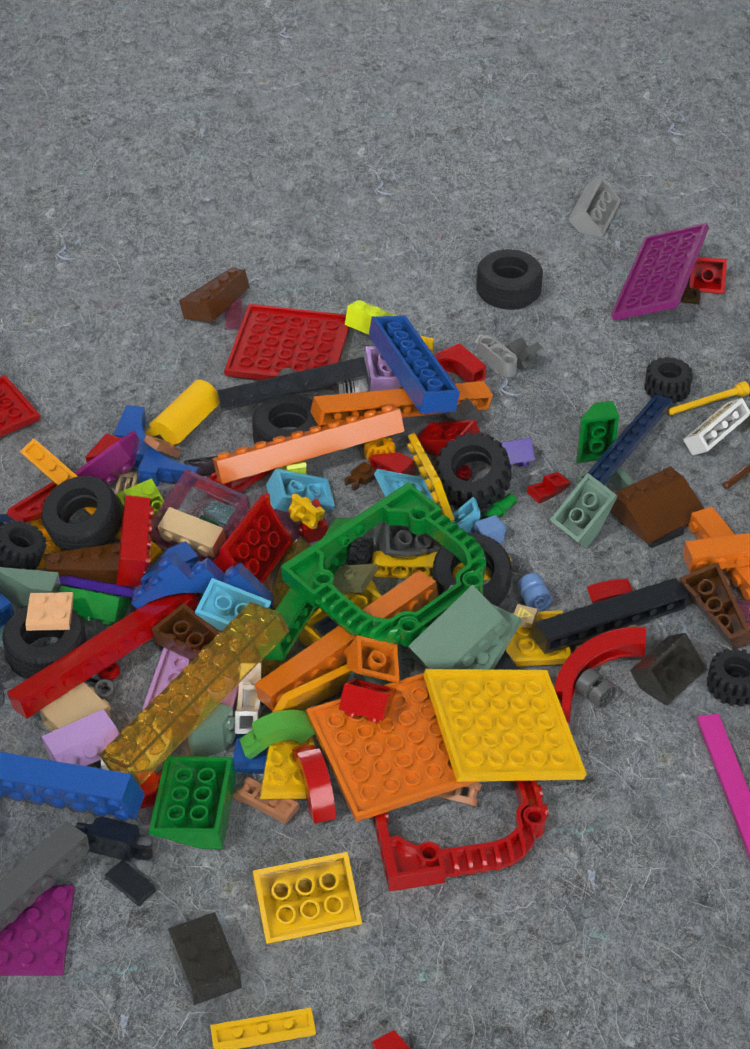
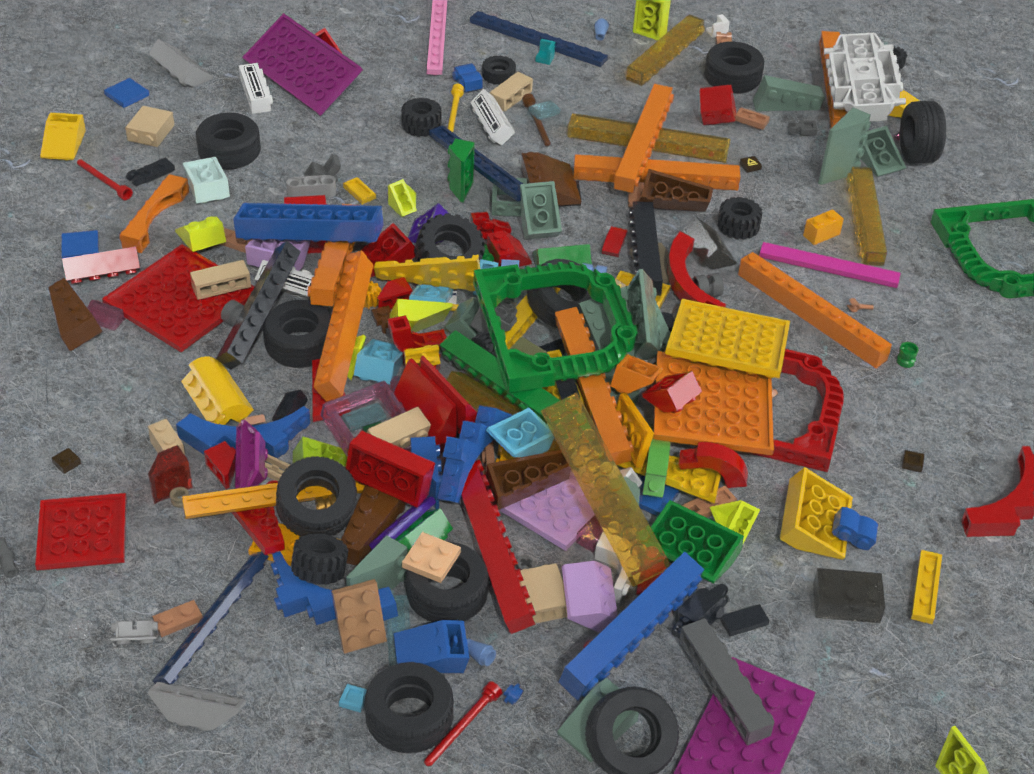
camera: 65 degrees left, 0 degrees up
none -> yellow slope [40,113,86,160]
none -> dark brown plate [51,448,81,474]
none -> blue tile [62,230,99,259]
none -> slope [62,247,140,284]
none -> red piece [77,159,133,201]
none -> blue tile [104,78,149,108]
none -> orange arch [120,174,189,253]
none -> tan brick [125,106,174,147]
none -> black hinge [126,157,175,186]
none -> tan brick [148,419,186,468]
none -> clear red slope [148,445,193,504]
none -> dark tan bush [170,487,189,508]
none -> light aqua slope [183,157,230,204]
none -> tan brick [190,260,251,300]
none -> white brick [239,63,273,114]
none -> yellow tile [343,177,376,205]
none -> neon yellow slope [388,179,417,217]
none -> red arch [388,315,447,352]
none -> neon yellow slope [390,299,453,334]
none -> red plate [480,217,512,234]
none -> red slope [487,230,532,267]
none -> green slope [532,244,592,266]
none -> neon yellow slope [709,500,760,544]
none -> orange brick [738,252,892,368]
none -> blue brick [832,507,878,550]
none -> nougat hand [847,298,874,312]
none -> green wheel [896,342,919,368]
none -> dark brown tile [902,450,925,473]

